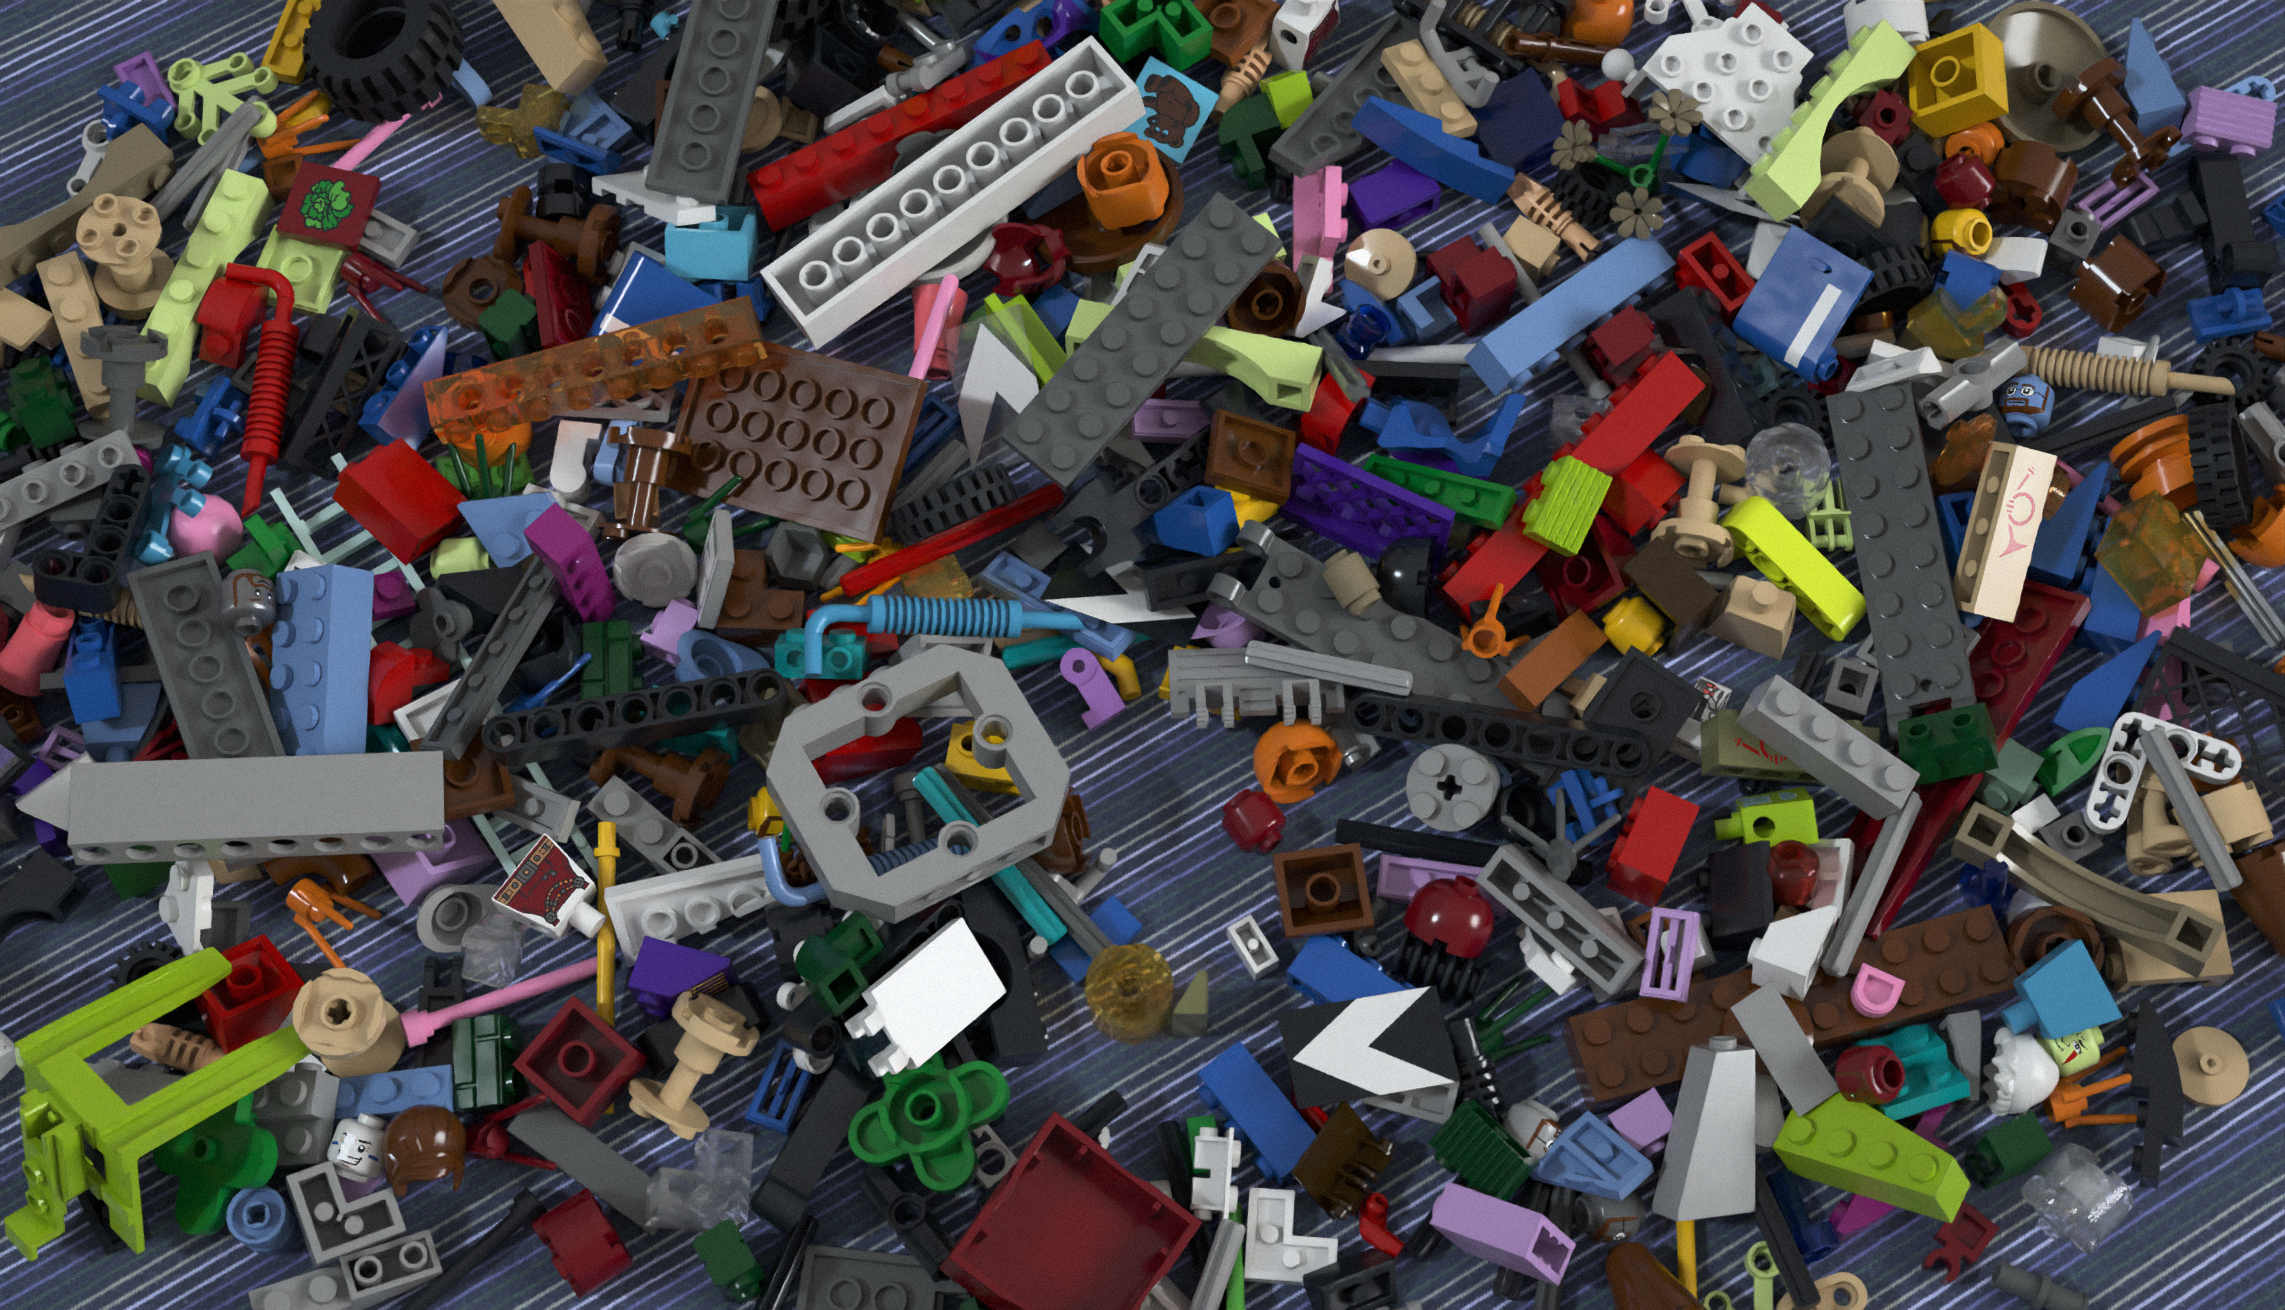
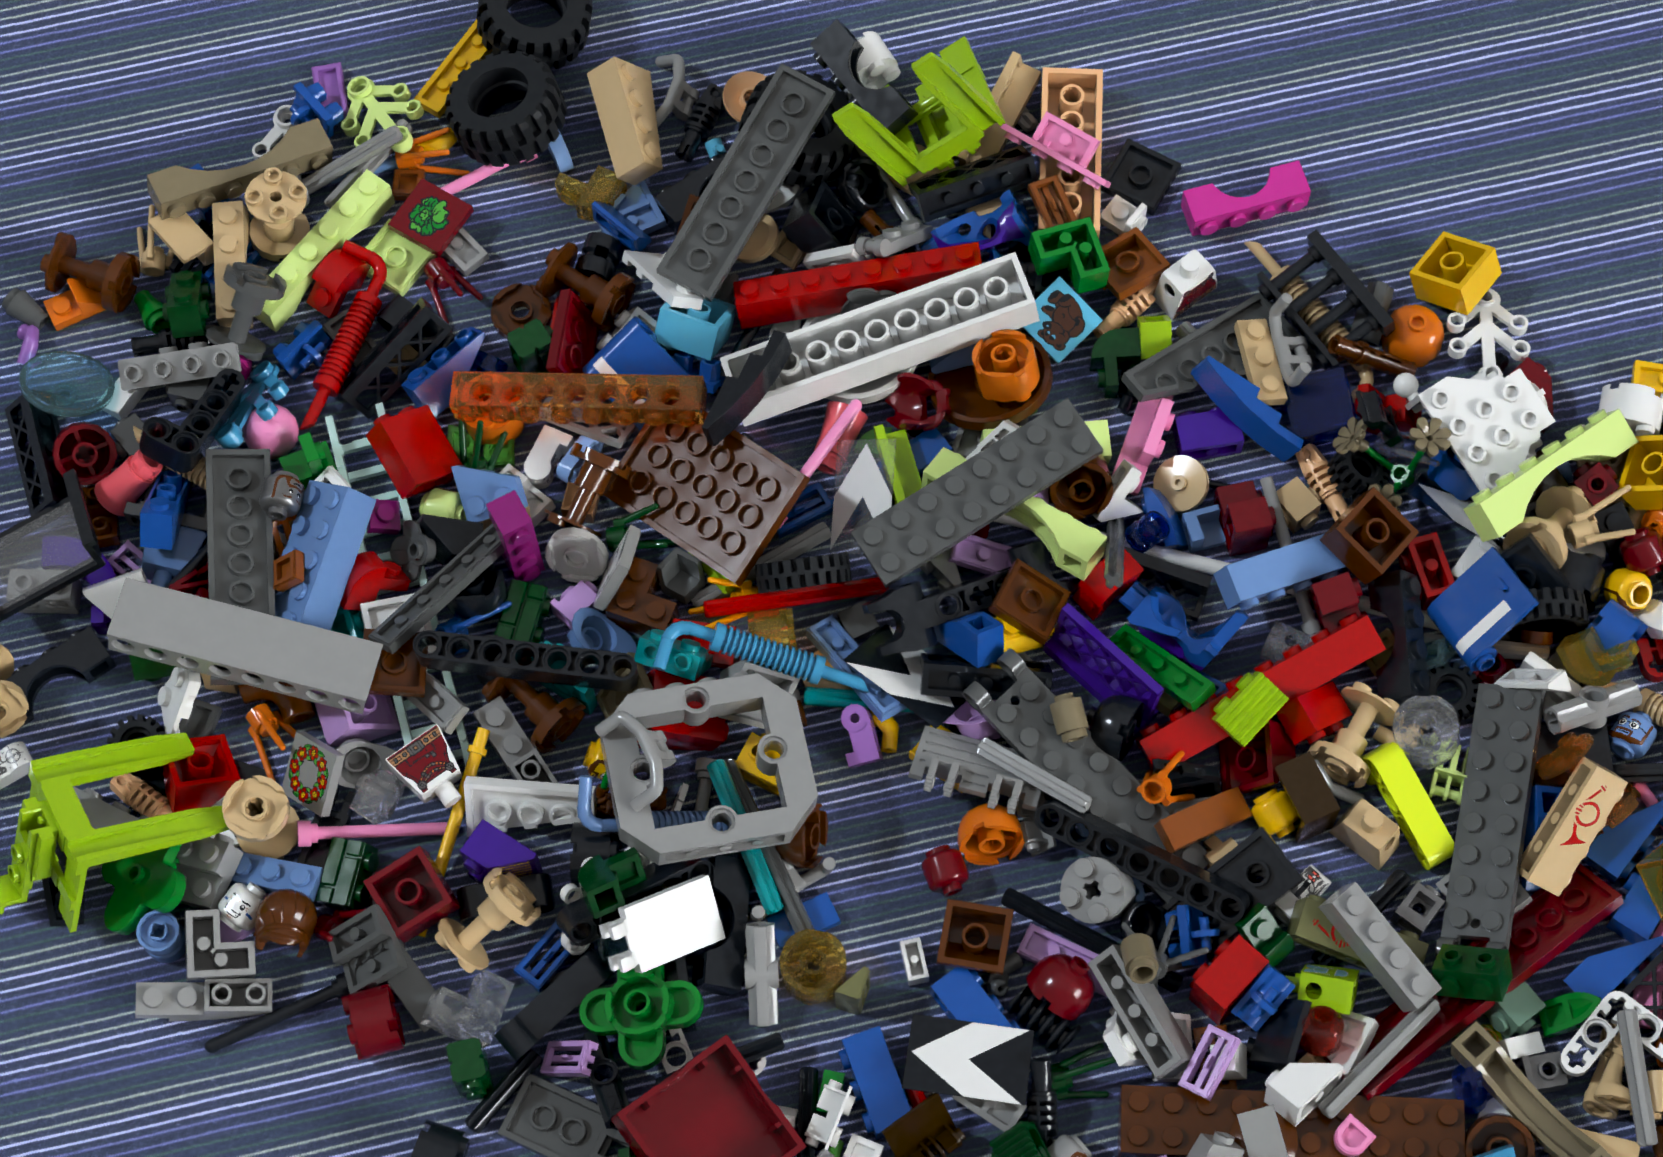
camera: 20 degrees right, 0 degrees up
none -> dark orange tile [273,549,304,592]
none -> light grey tile [282,731,345,817]
none -> dark grey slope [328,904,408,994]
none -> lavender tile [540,1040,599,1077]
none -> light grey piece [595,711,677,812]
none -> black slope [702,330,792,446]
none -> light grey piece [744,921,779,1027]
none -> dark tan brick [1120,933,1159,984]
none -> blue hips [1230,963,1296,1032]
none -> dark green brick [1235,903,1295,968]
none -> reddish brown brick [1320,487,1419,585]
none -> black piece [1355,390,1404,448]
none -> tan plant [1567,484,1636,549]

